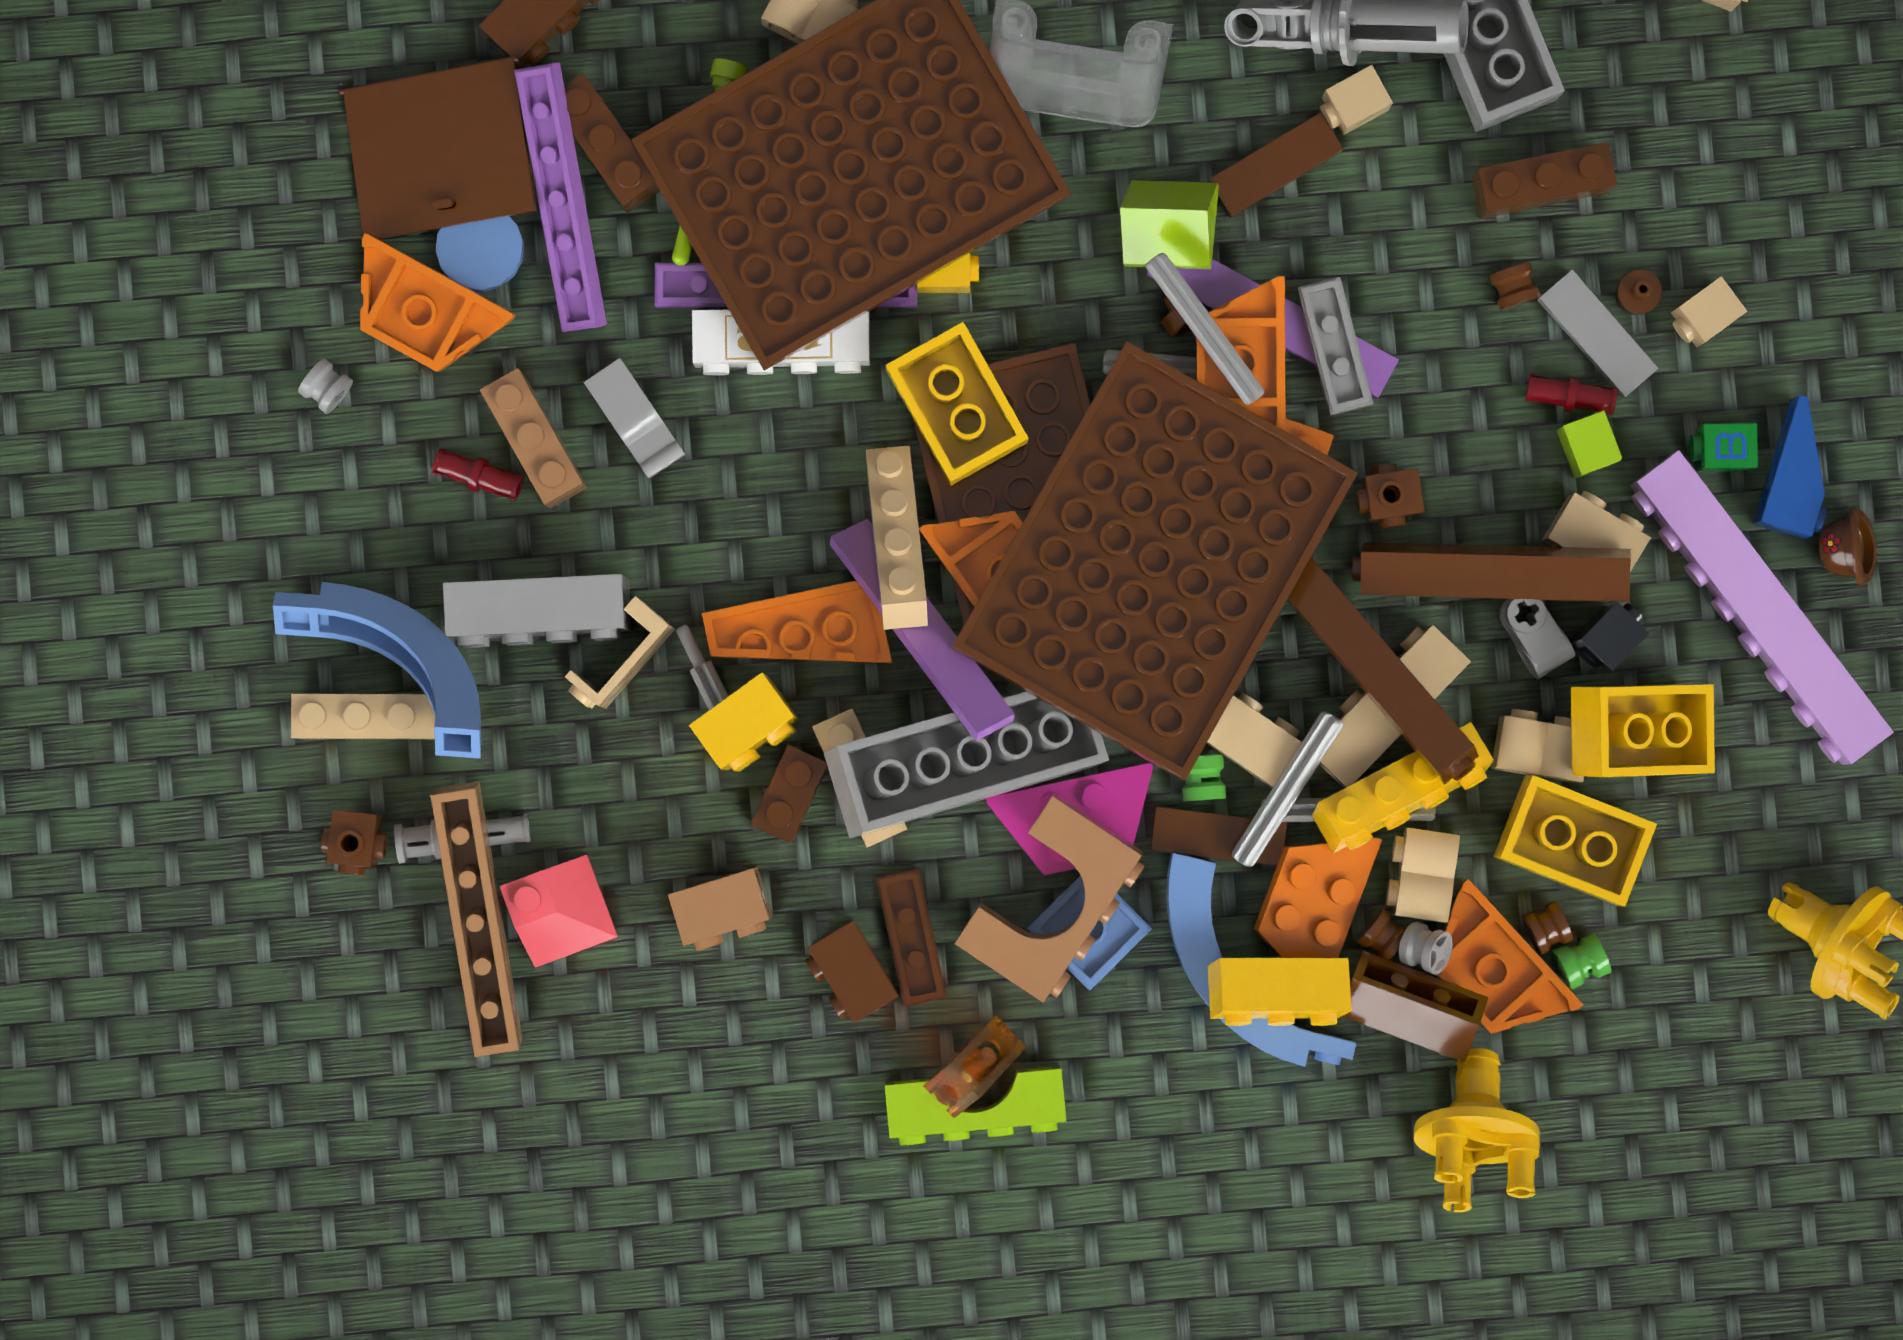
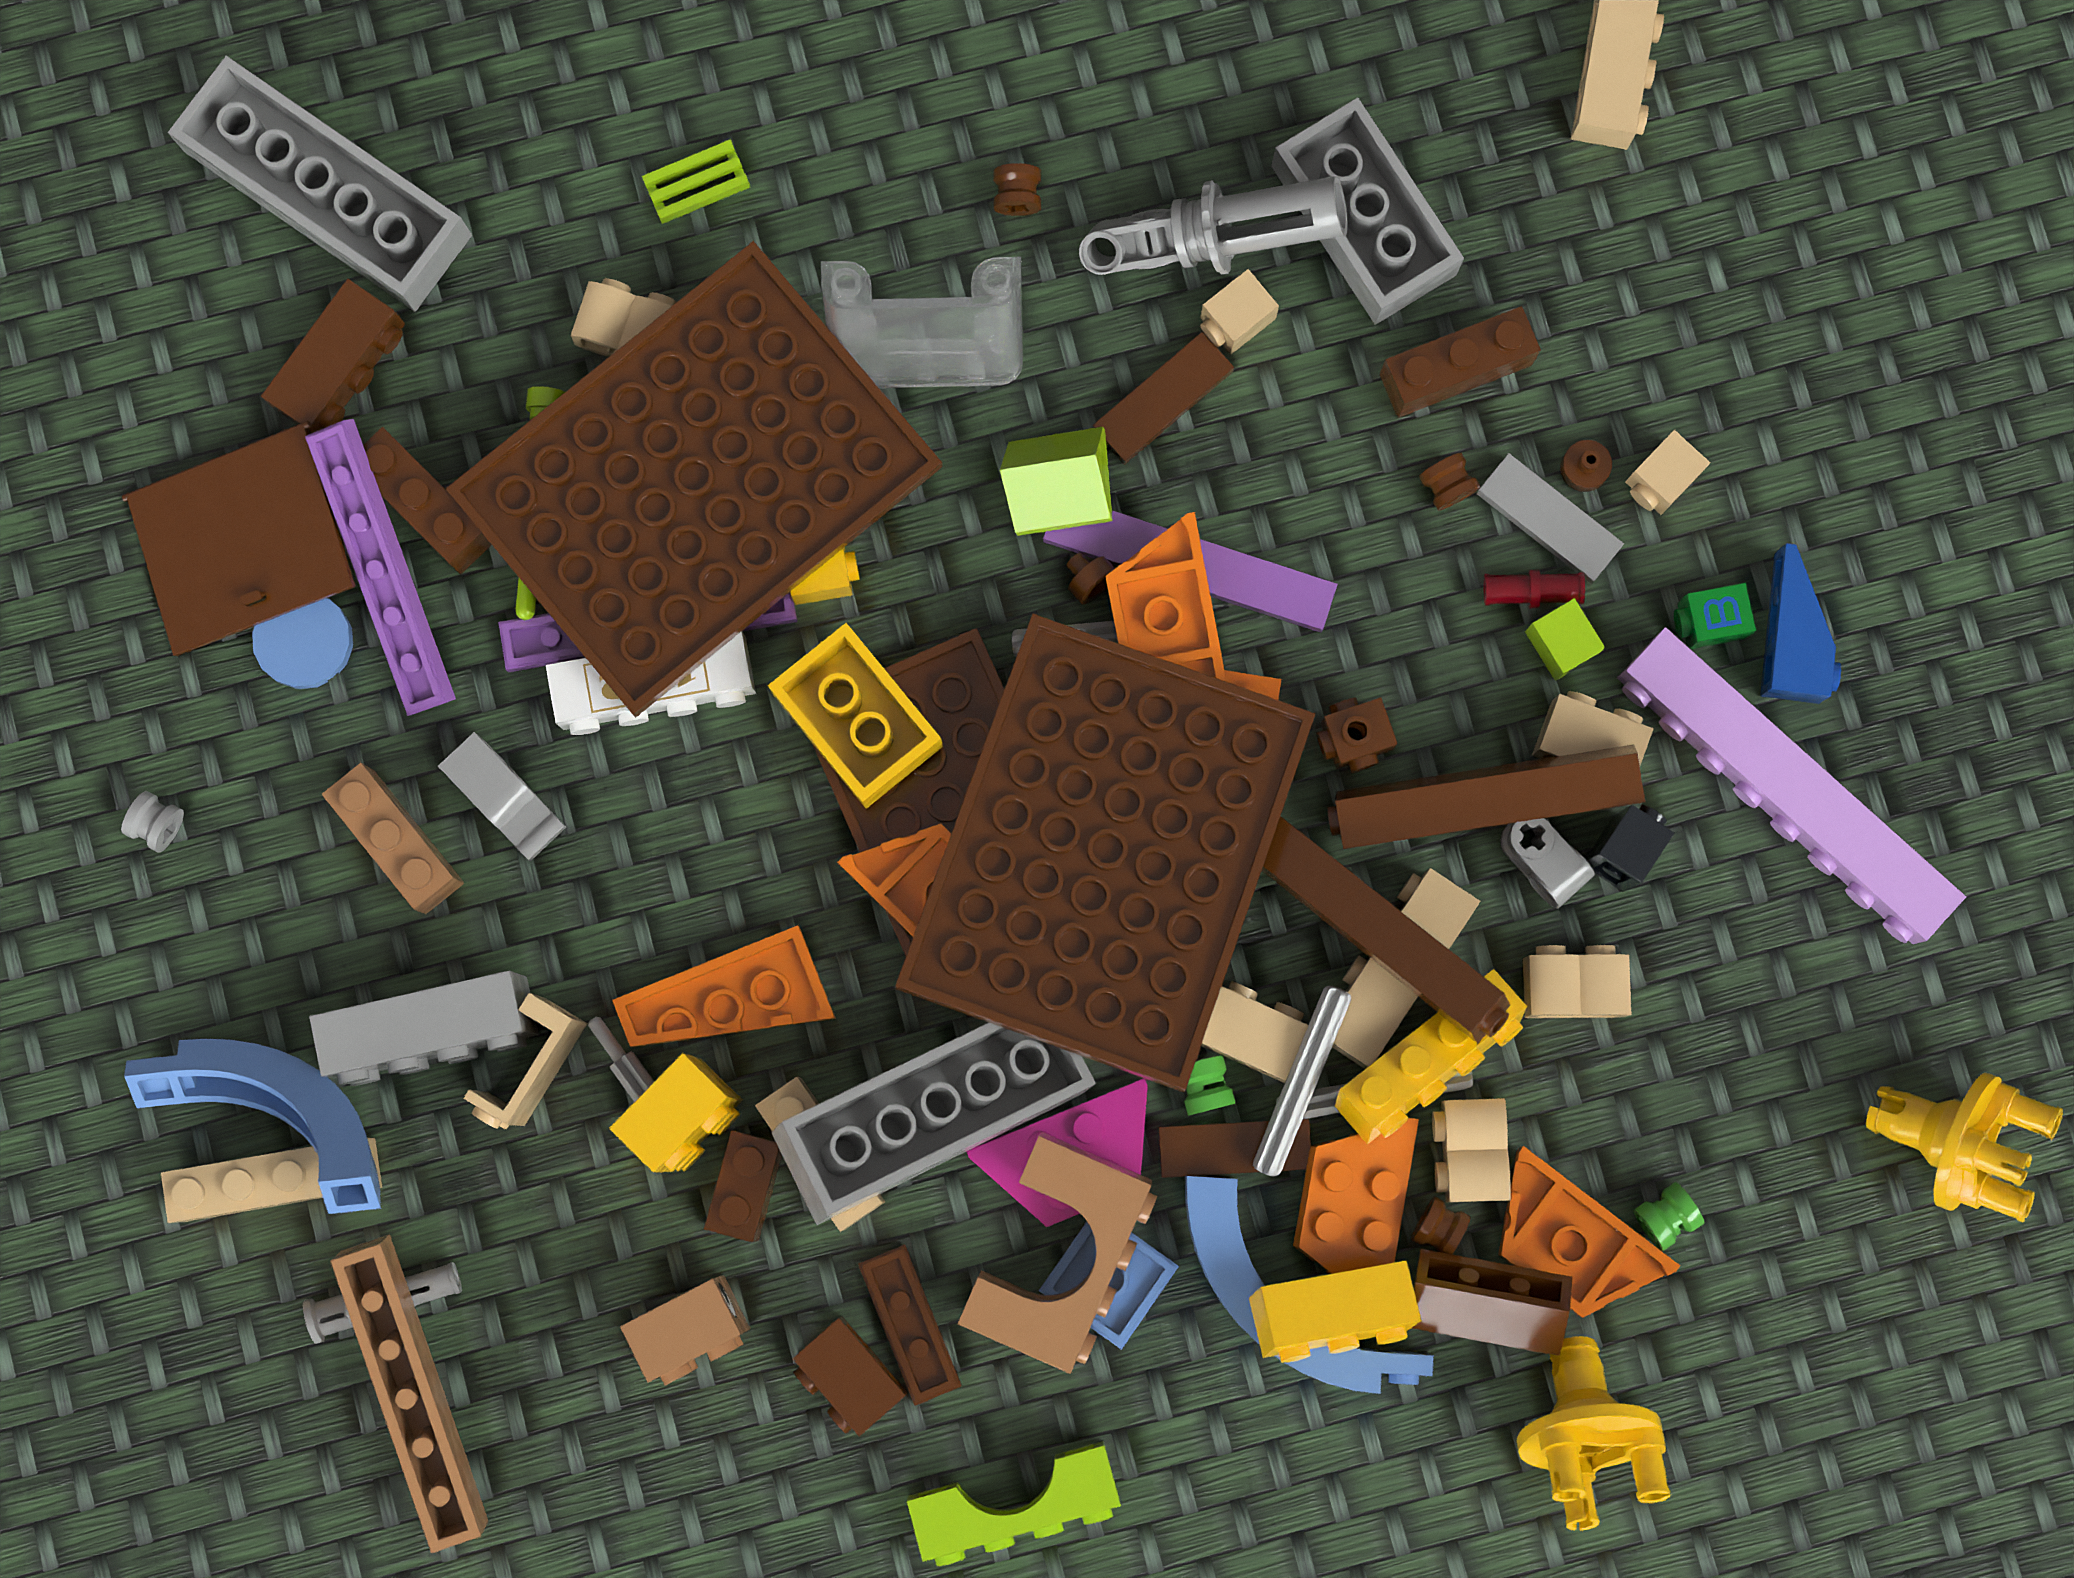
camera: 10 degrees left, 5 degrees down
reddish brown brick [321,810,388,875] -> none
orange wing [360,233,516,372] -> none
dark red pin [432,448,524,502] -> none
coral slope [499,855,618,968] -> none
medium lavender tile [830,519,1014,741] -> none
tan brick [866,445,928,630] -> none
clear orange brick [923,1015,1026,1118] -> none
light grey axle [1146,253,1264,405] -> none
light grey tile [1296,277,1374,416] -> none
light grey wheel [1399,922,1453,975] -> none
yellow brick [1493,775,1657,907] -> none
reddish brown wheel [1522,901,1573,955] -> none
yellow brick [1571,684,1715,777] -> none
reddish brown hat [1819,506,1877,587] -> none

